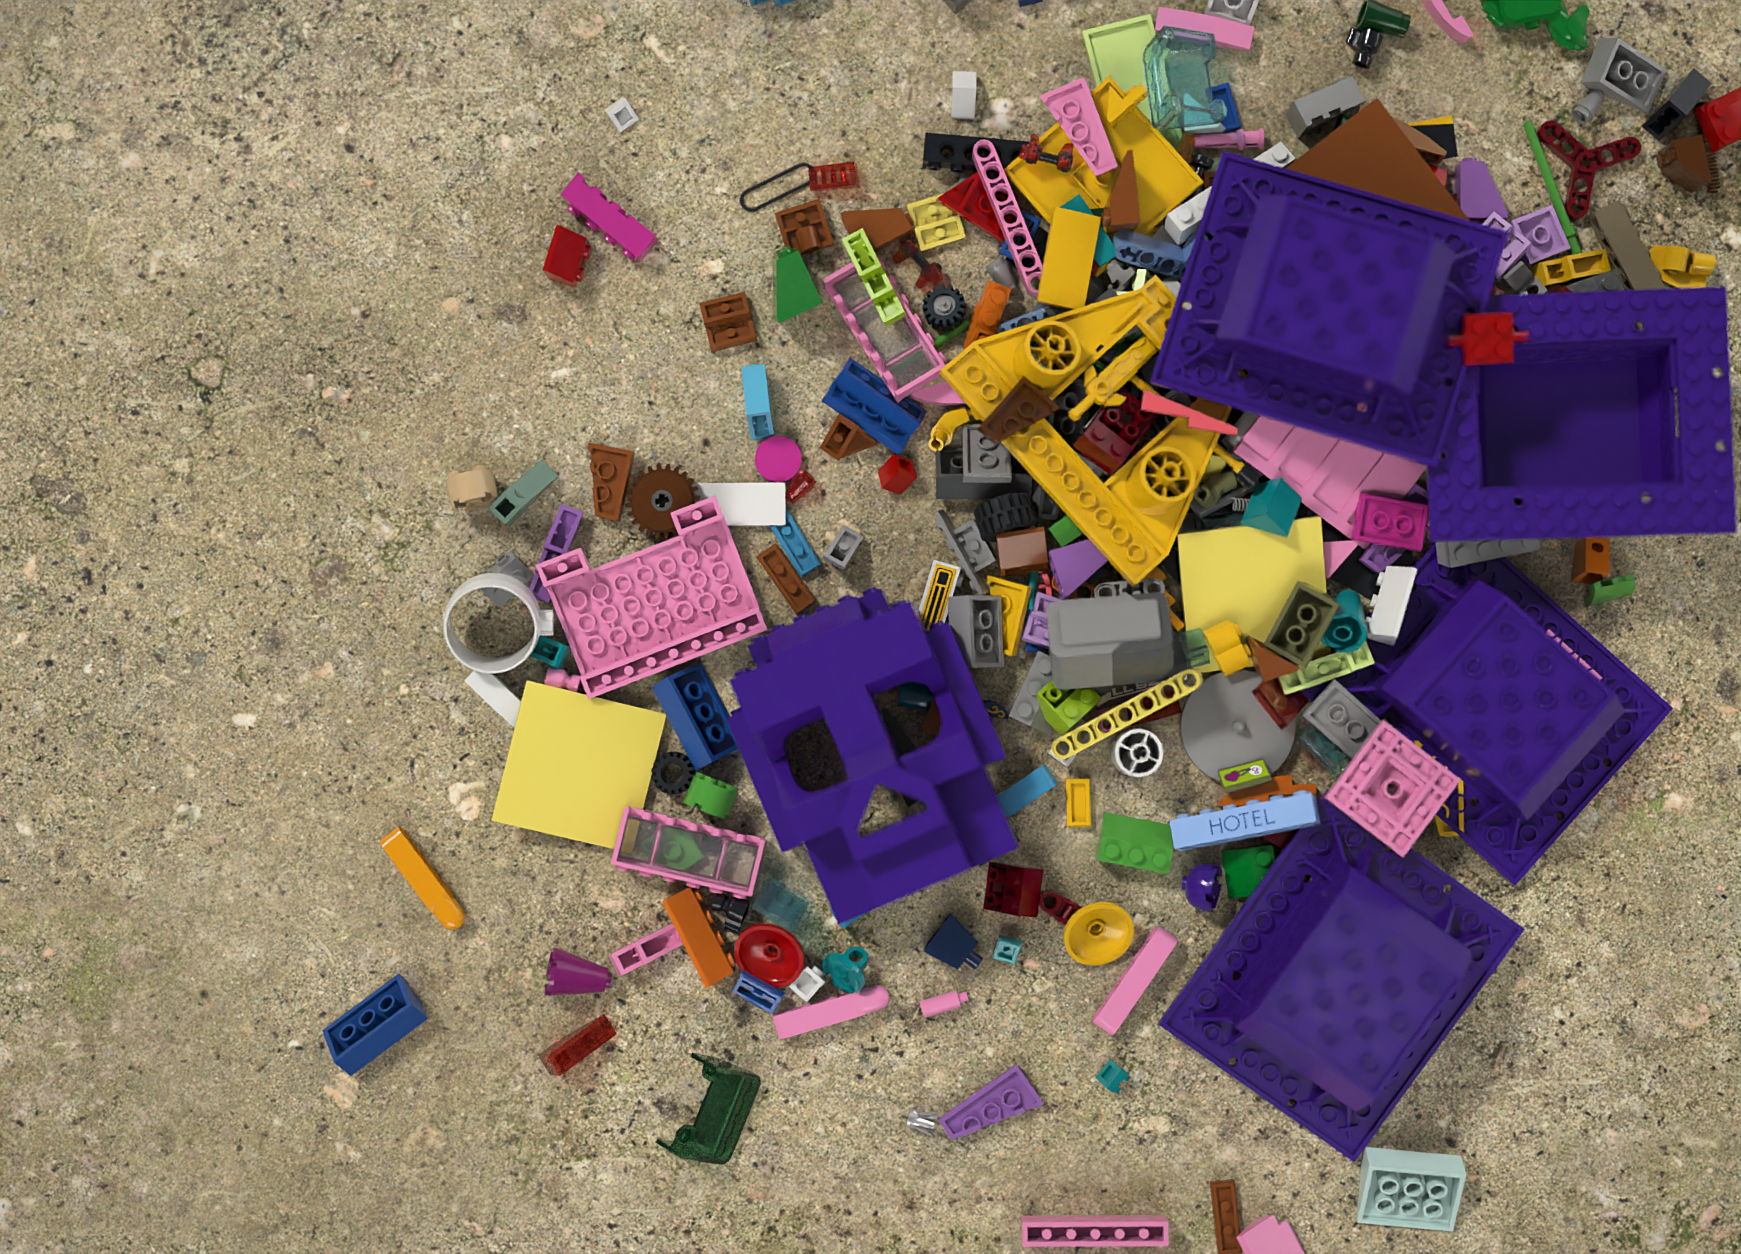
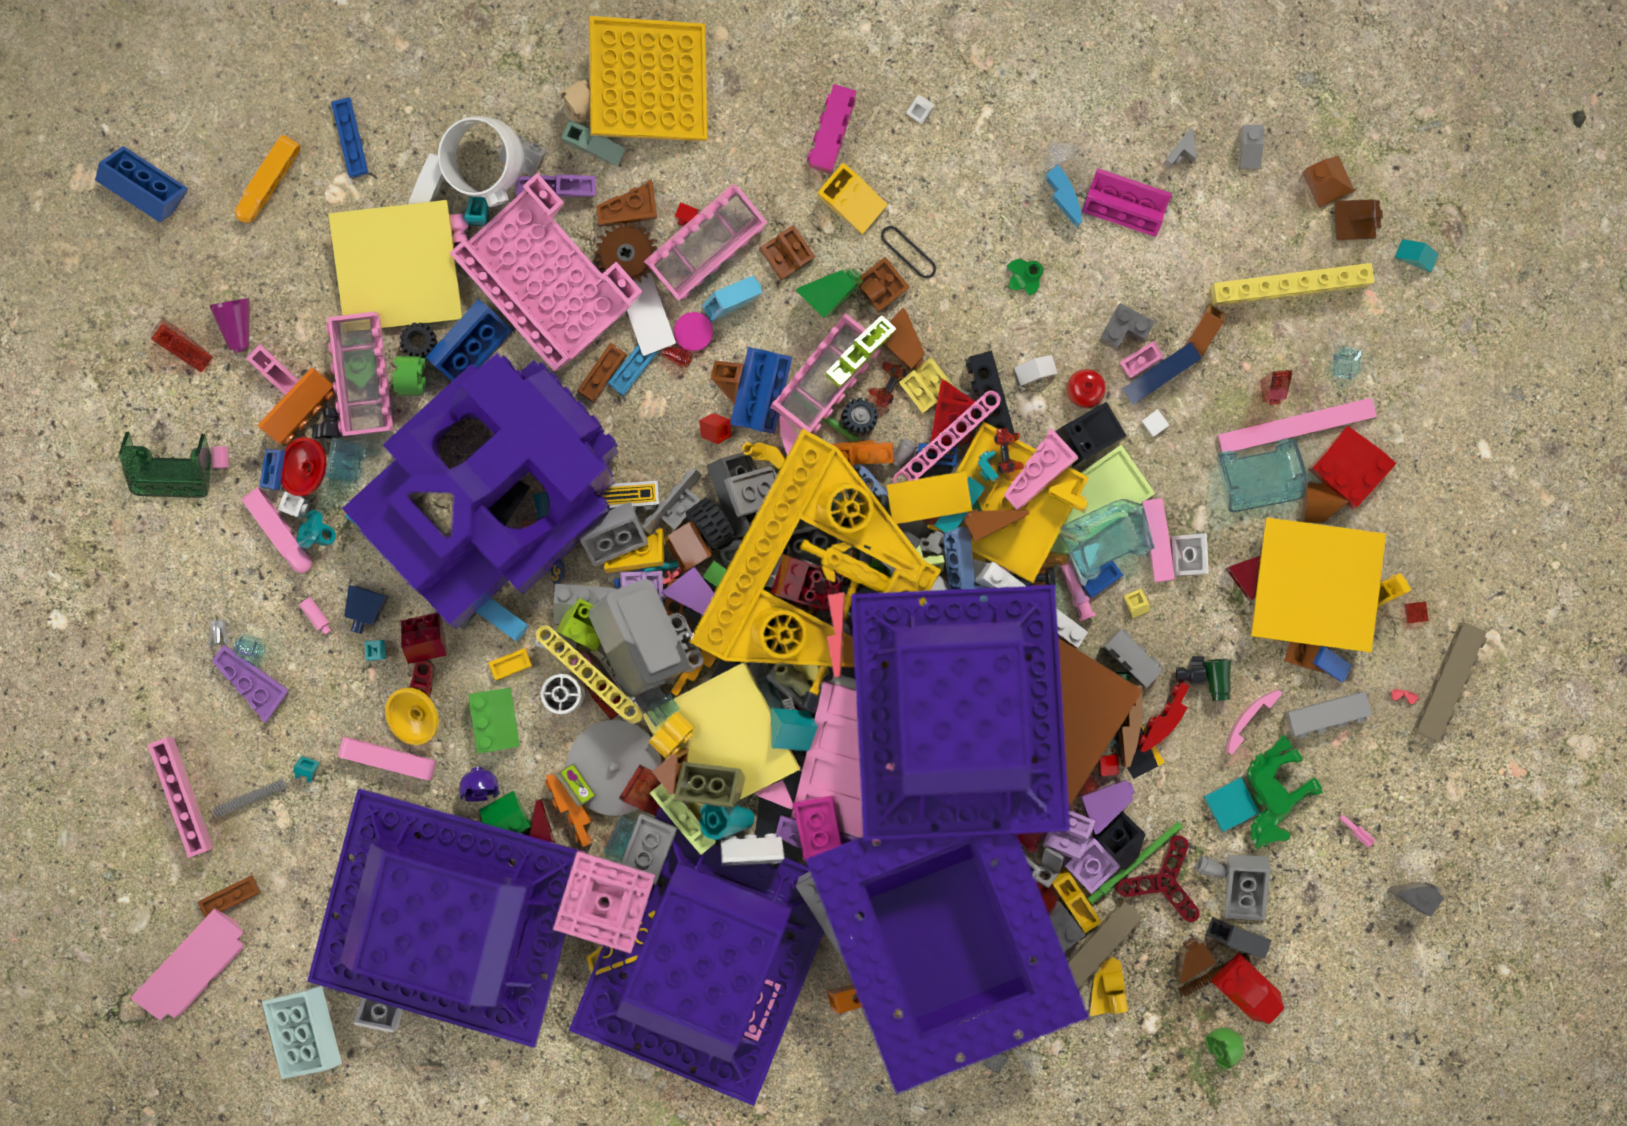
camera: 70 degrees right, 0 degrees up
red slope [543,225,592,287] -> none
clear red slope [808,161,859,191] -> none
light grey slope [823,525,864,570] -> none
reddish brown wing [977,376,1060,445] -> none
light blue brick [1170,790,1321,852] -> none
red plate [1445,312,1529,365] -> none
bright green slope [1583,573,1635,607] -> none
none -> bright pink piece [211,446,229,469]
none -> light grey piece [211,778,288,818]
none -> clear light blue head [234,634,265,662]
none -> blue tile [331,97,369,179]
none -> white slope [354,998,402,1033]
none -> yellow tile [588,16,708,141]
none -> clear window [644,184,767,301]
none -> red plate [674,202,699,227]
none -> yellow slope [817,163,888,235]
none -> teal bracket [977,450,999,484]
none -> green plate [1007,259,1043,296]
none -> black slope [1055,402,1127,467]
none -> red cylinder [1066,369,1106,409]
none -> black slope [1092,811,1146,871]
none -> light yellow slope [1123,589,1150,618]
none -> red slope [1137,682,1190,752]
none -> teal slope [1203,777,1259,832]

